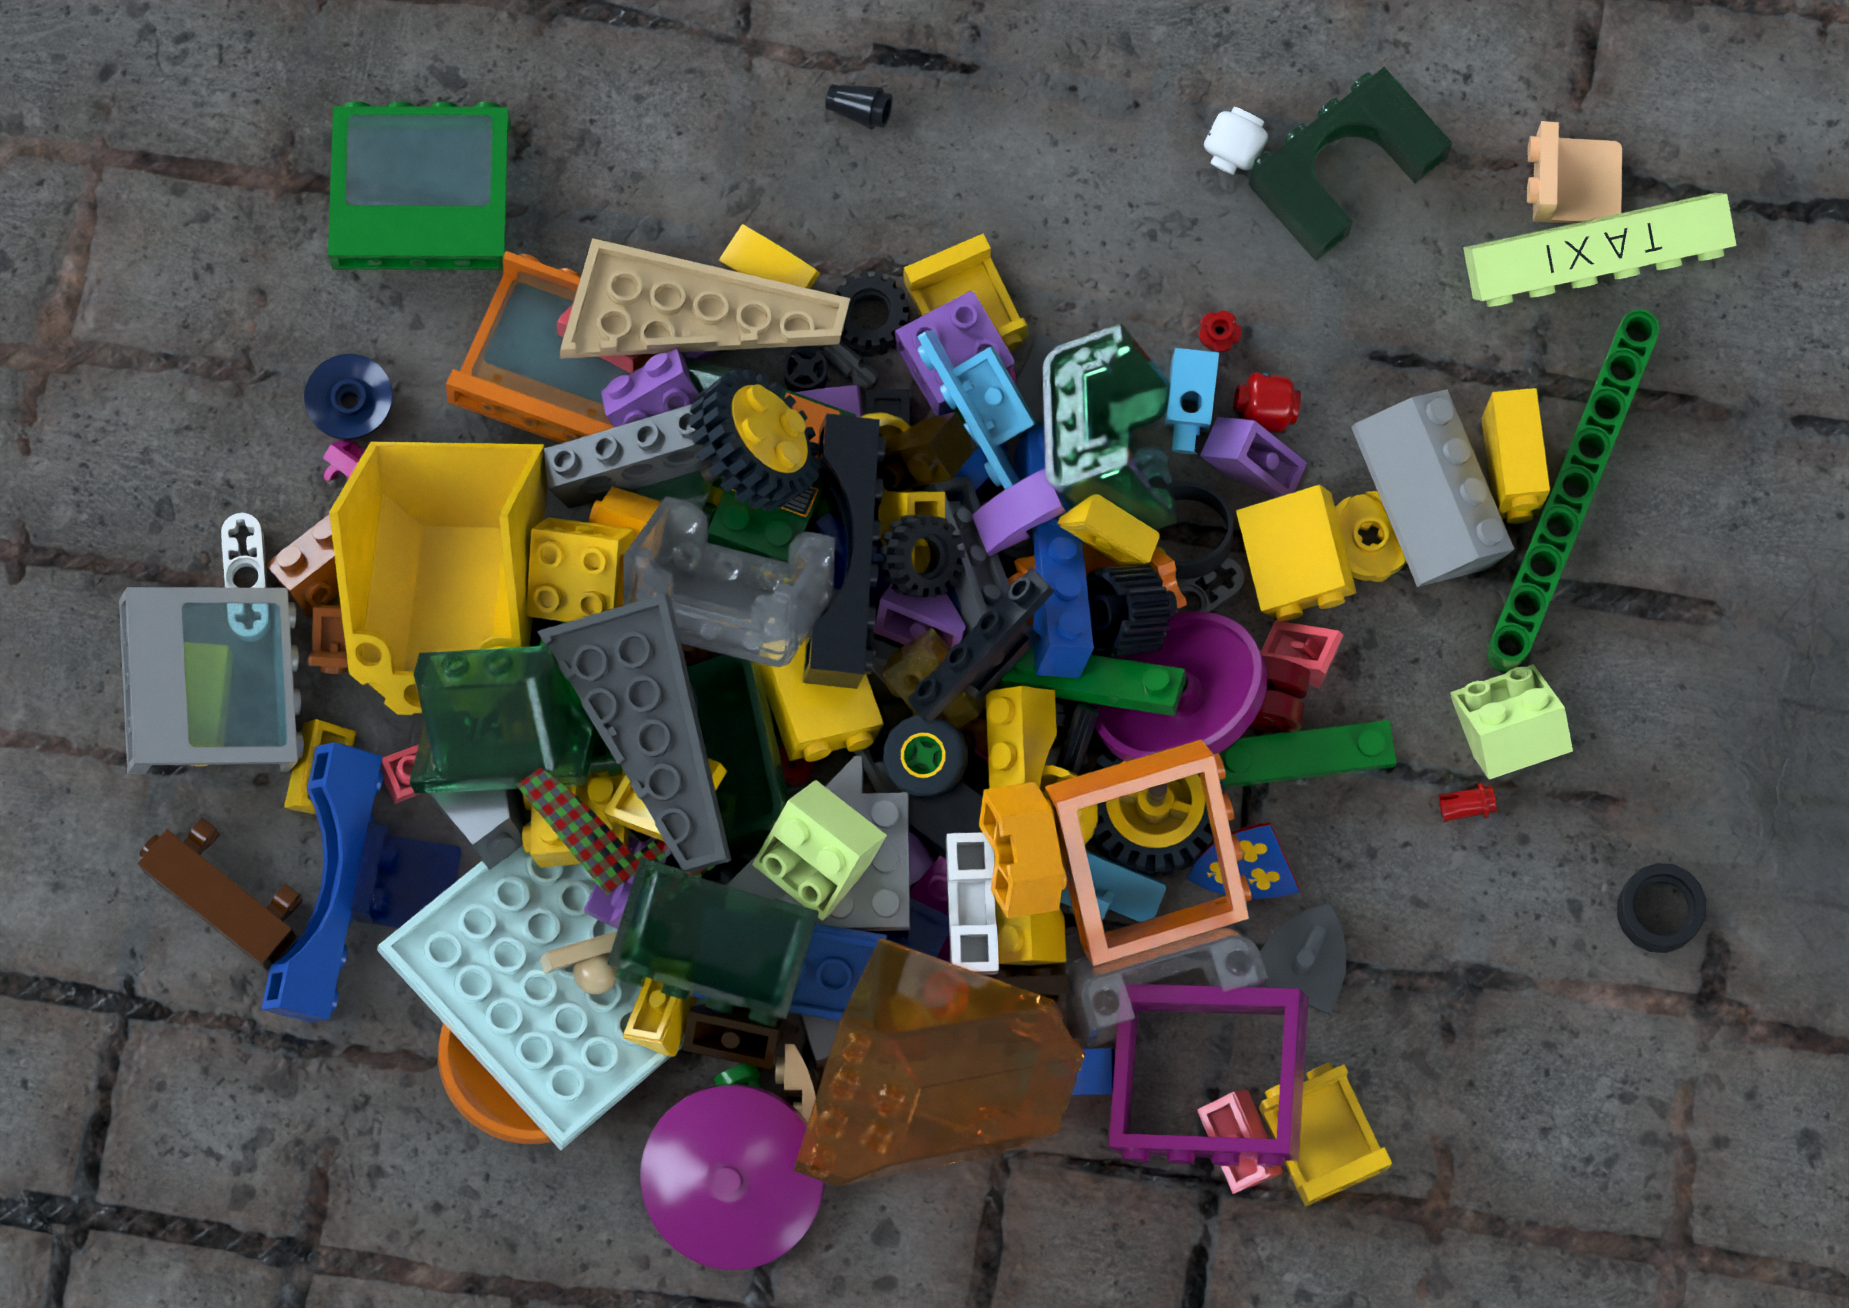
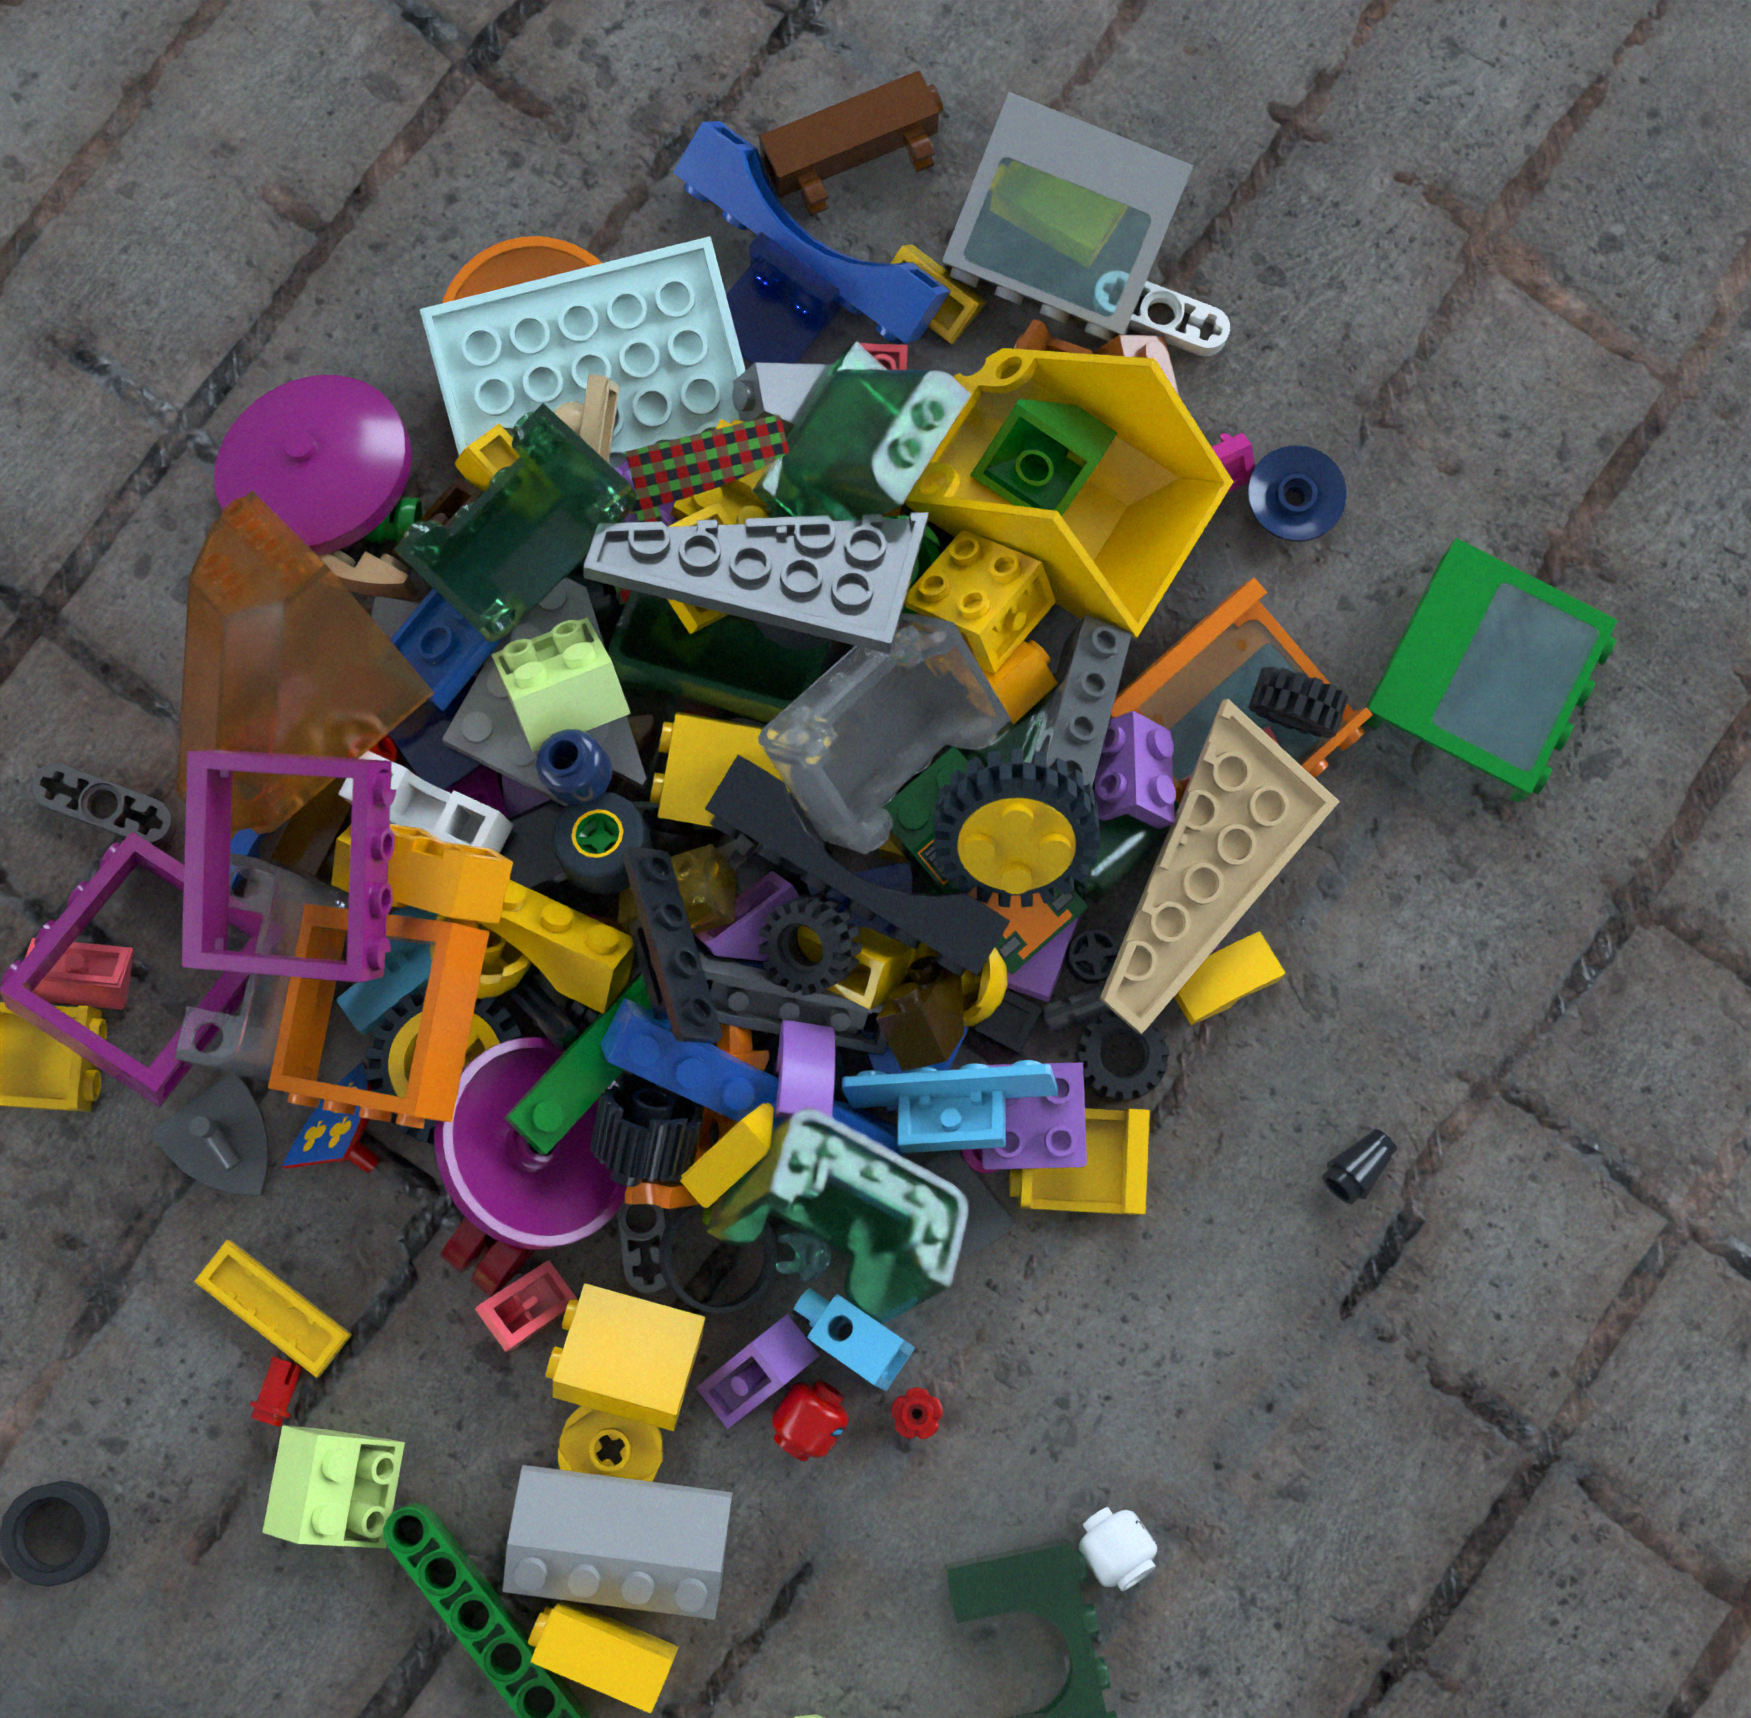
camera: 115 degrees right, 5 degrees up
green plate [1219,720,1396,788] -> none
none -> dark grey beam [31,763,177,847]
none -> magenta window [182,750,396,982]
none -> yellow plate [194,1240,352,1377]
none -> dark blue head [536,729,612,805]
none -> green slope [970,399,1117,517]
none -> black tyre [1248,667,1349,738]

